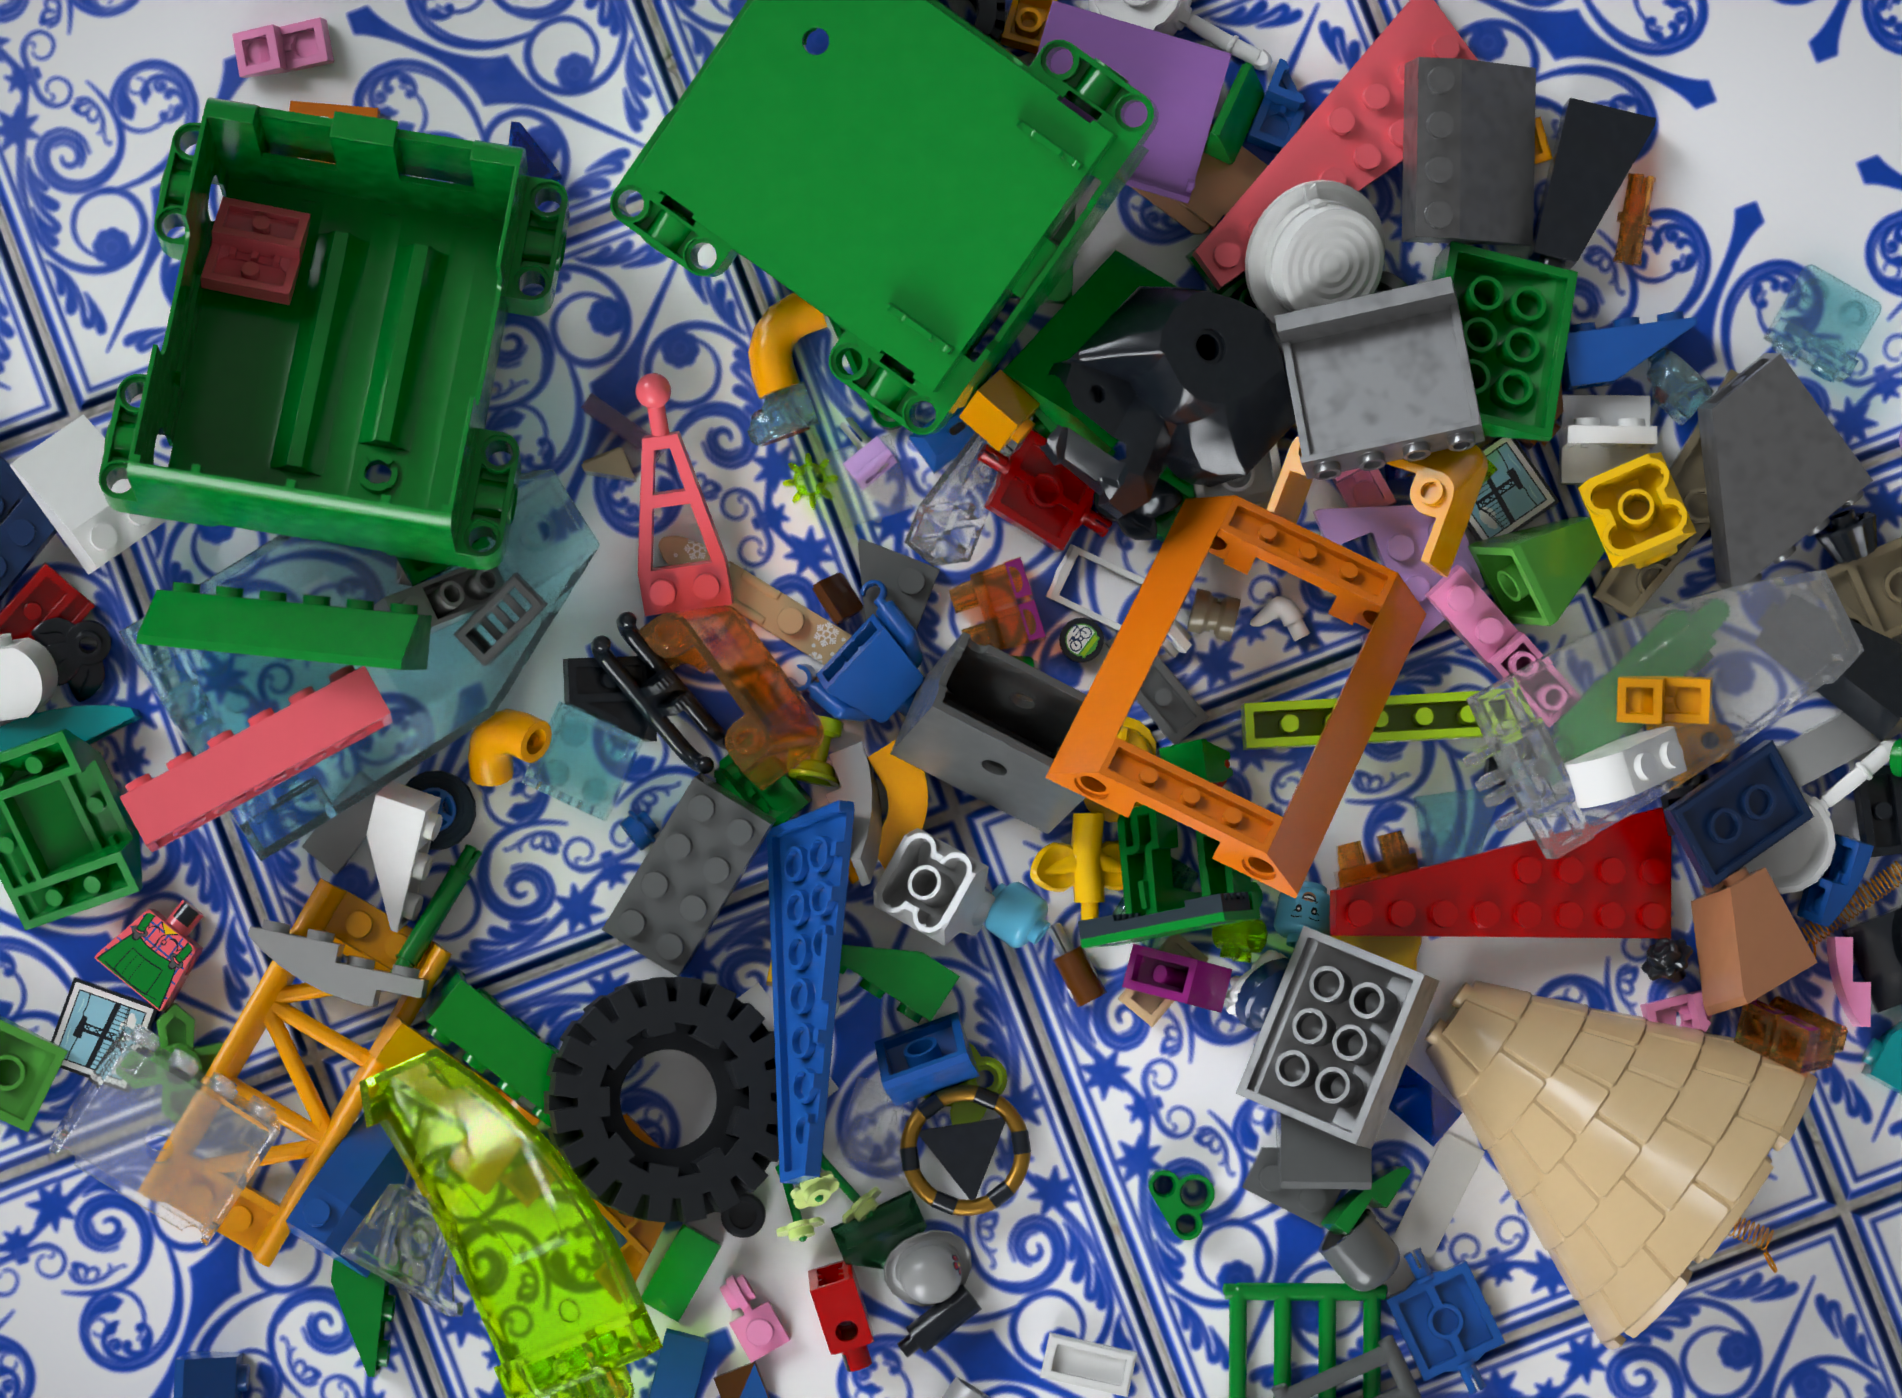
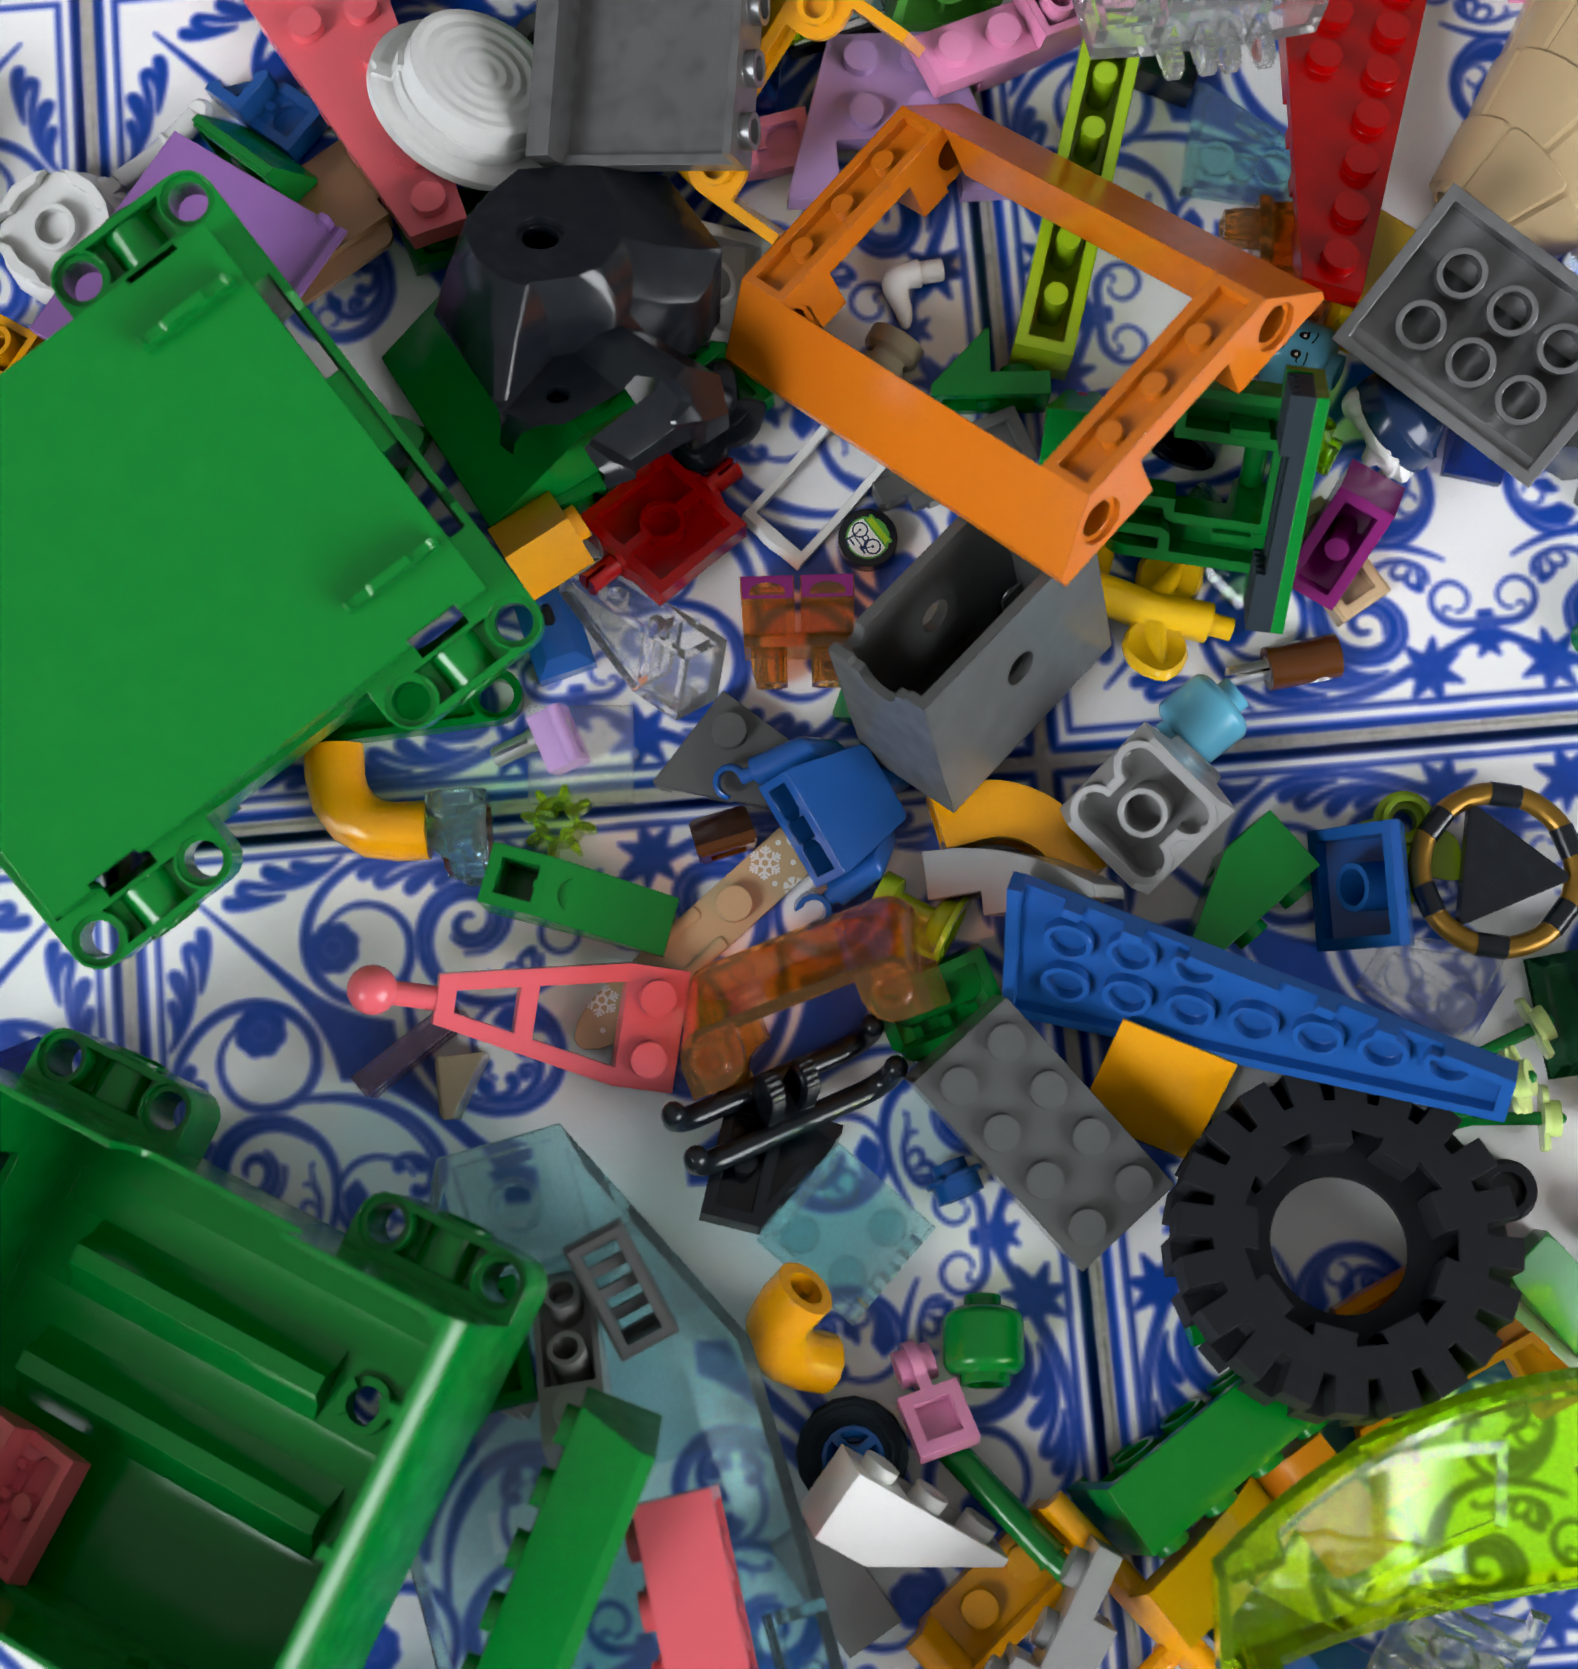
camera: 70 degrees left, 5 degrees down
none -> green slope [477,842,680,958]
none -> bright pink plate [890,1339,981,1465]
none -> green slope [929,328,1051,414]
none -> green head [942,1293,1025,1389]
none -> light orange piece [1089,1018,1238,1158]

